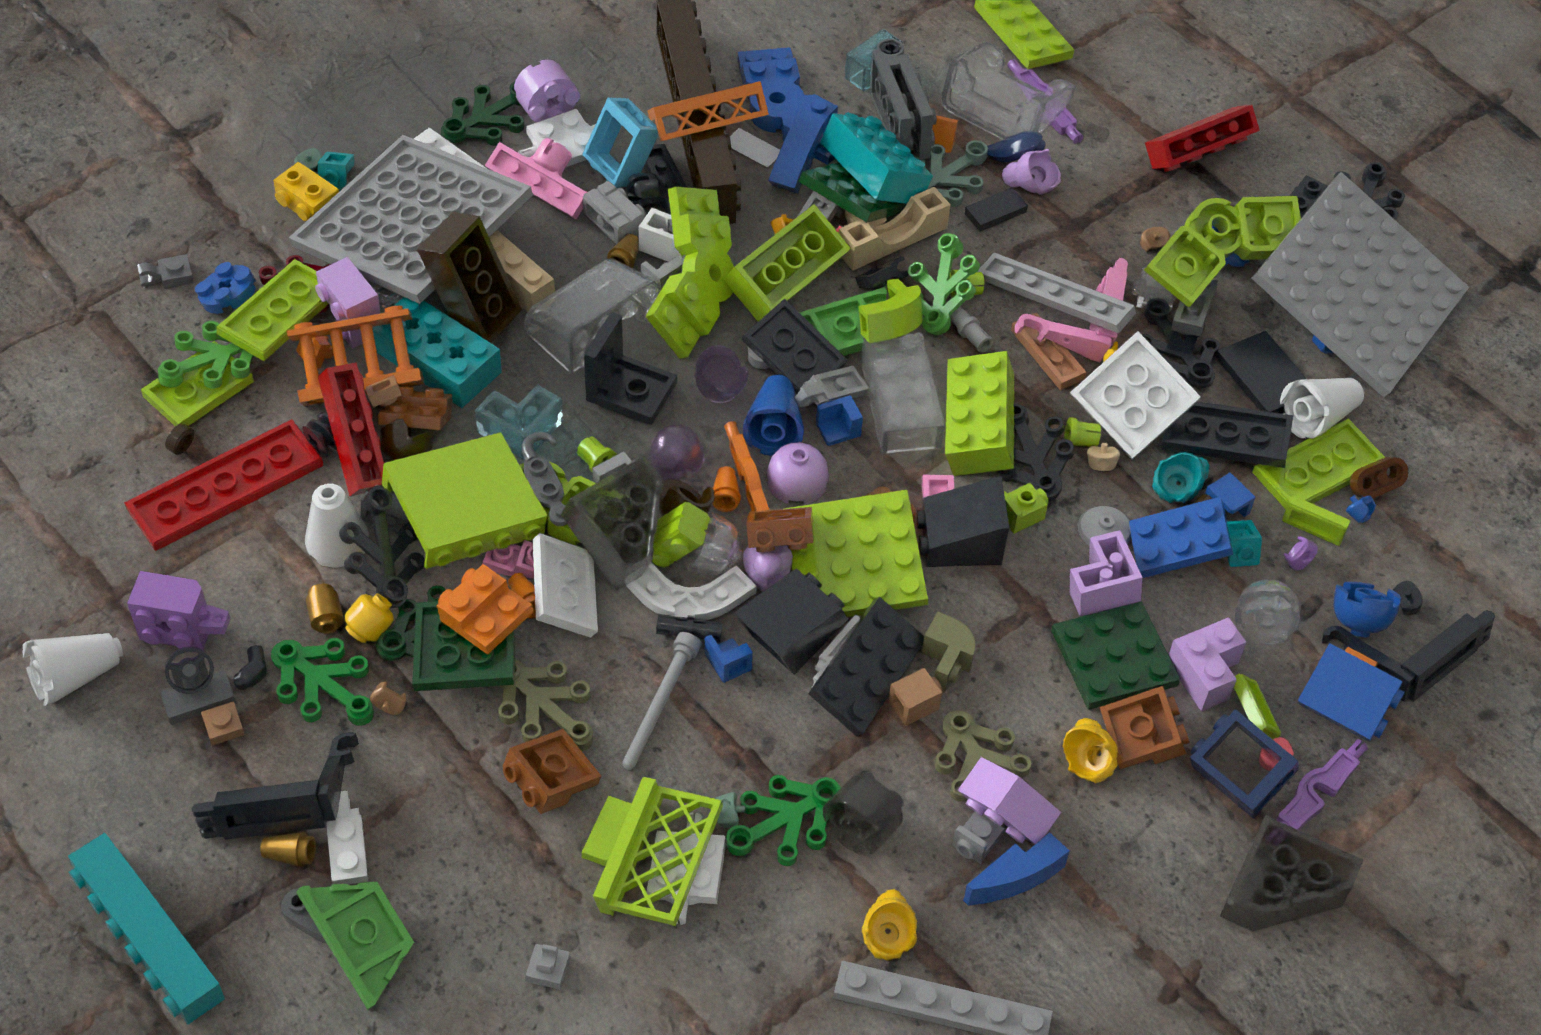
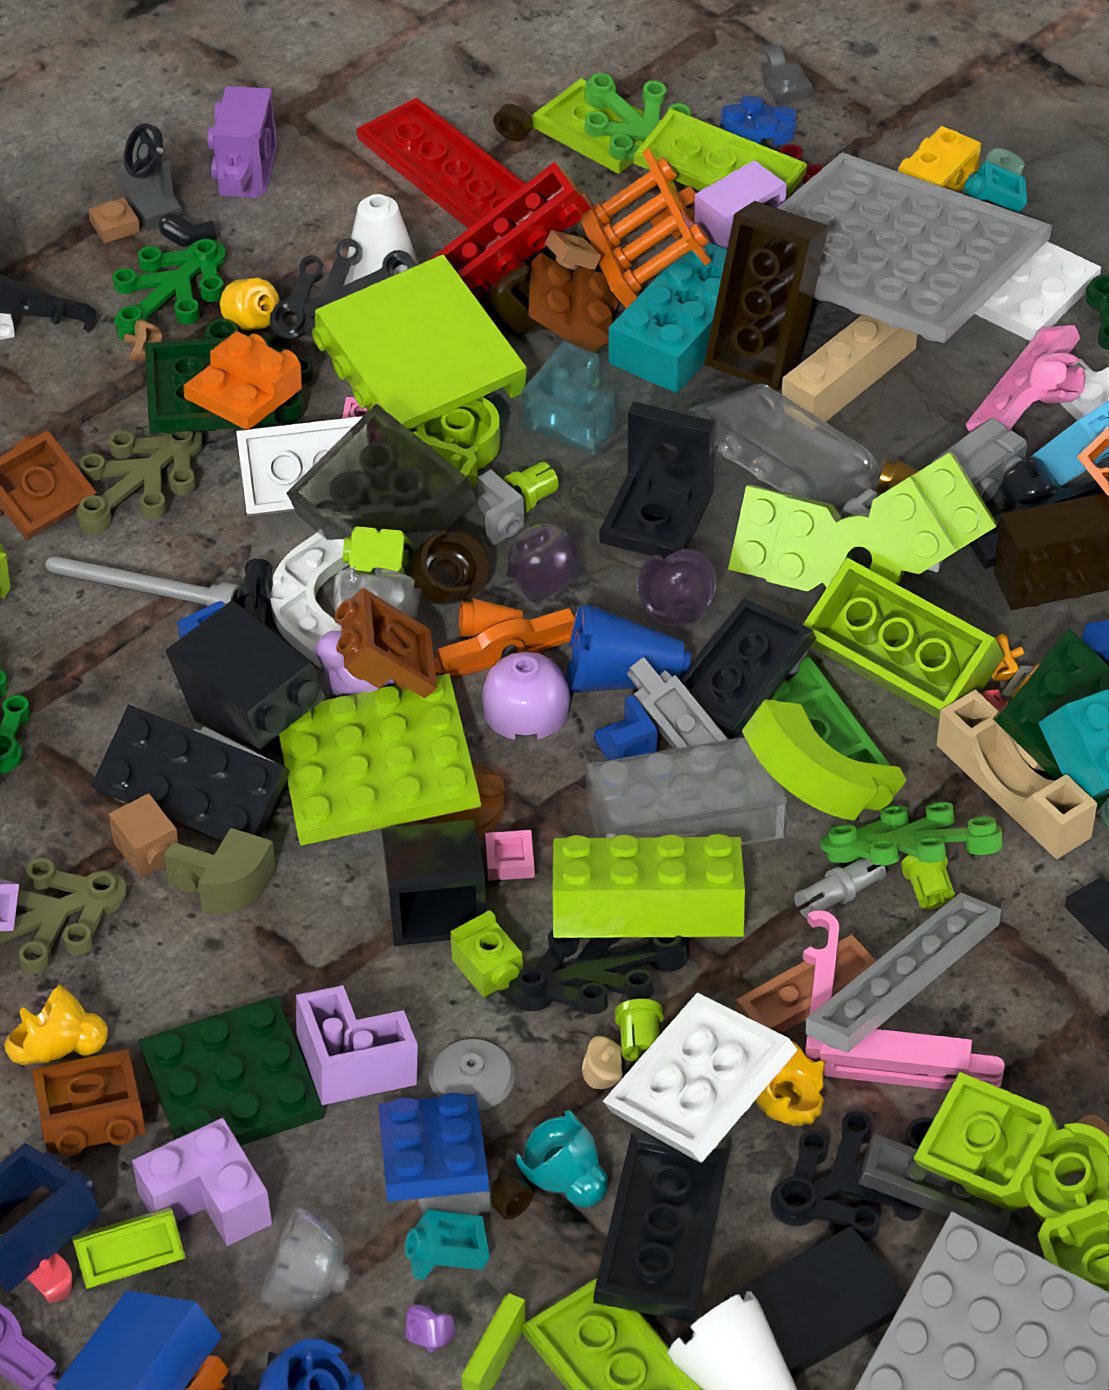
camera: 90 degrees right, 5 degrees down
white cone [23,633,123,706] -> none
pearl gold brick [306,583,344,634] -> none
dark grey piece [521,432,572,526] -> none
black plate [855,256,909,291] -> none
blue panel [1205,473,1255,517] -> none

